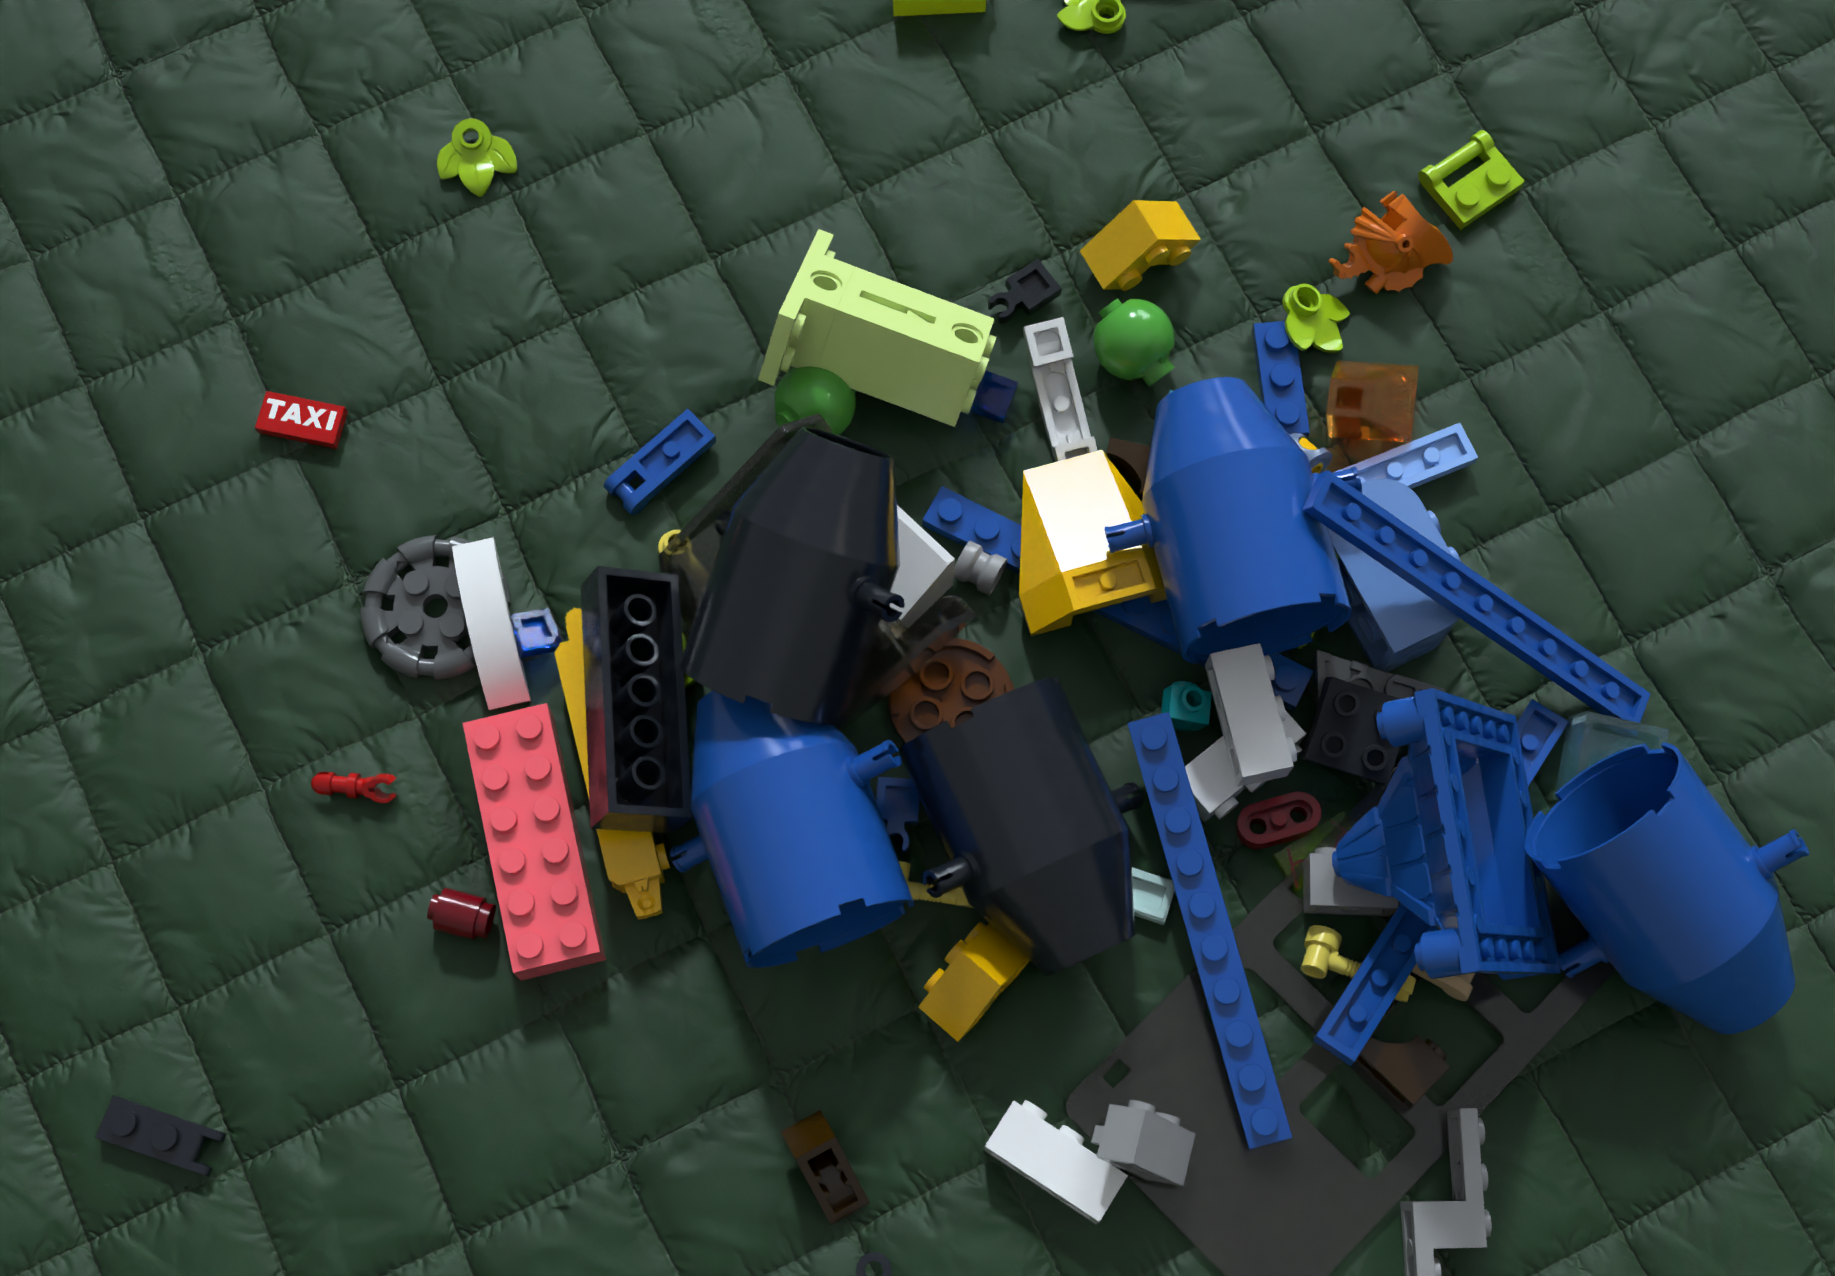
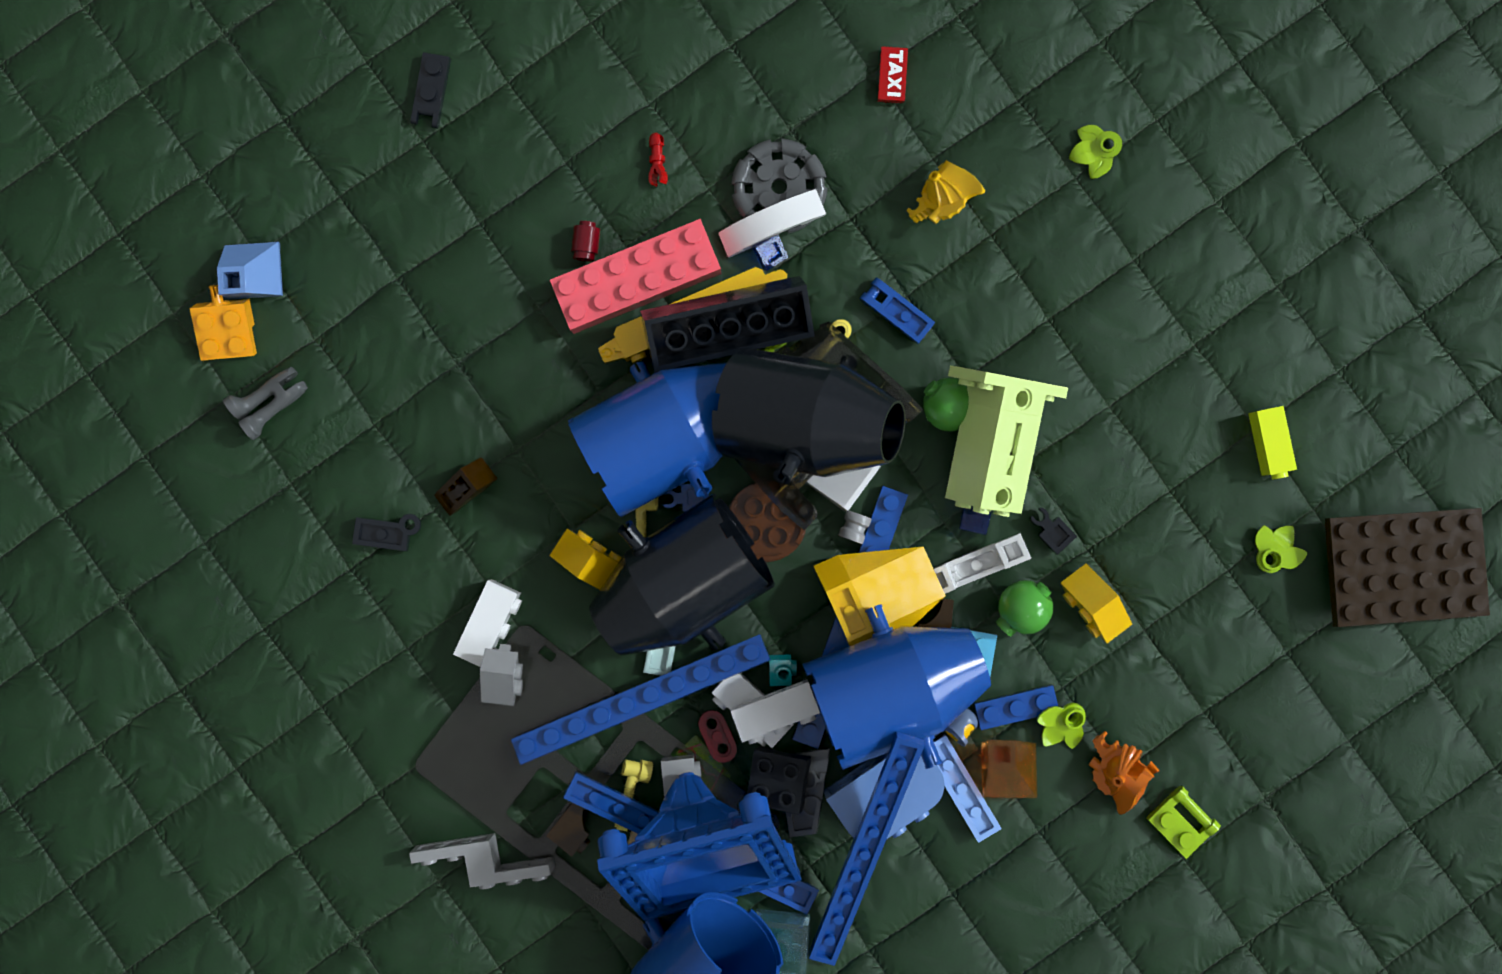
camera: 80 degrees right, 15 degrees up
none -> yellow helmet [907,160,985,224]

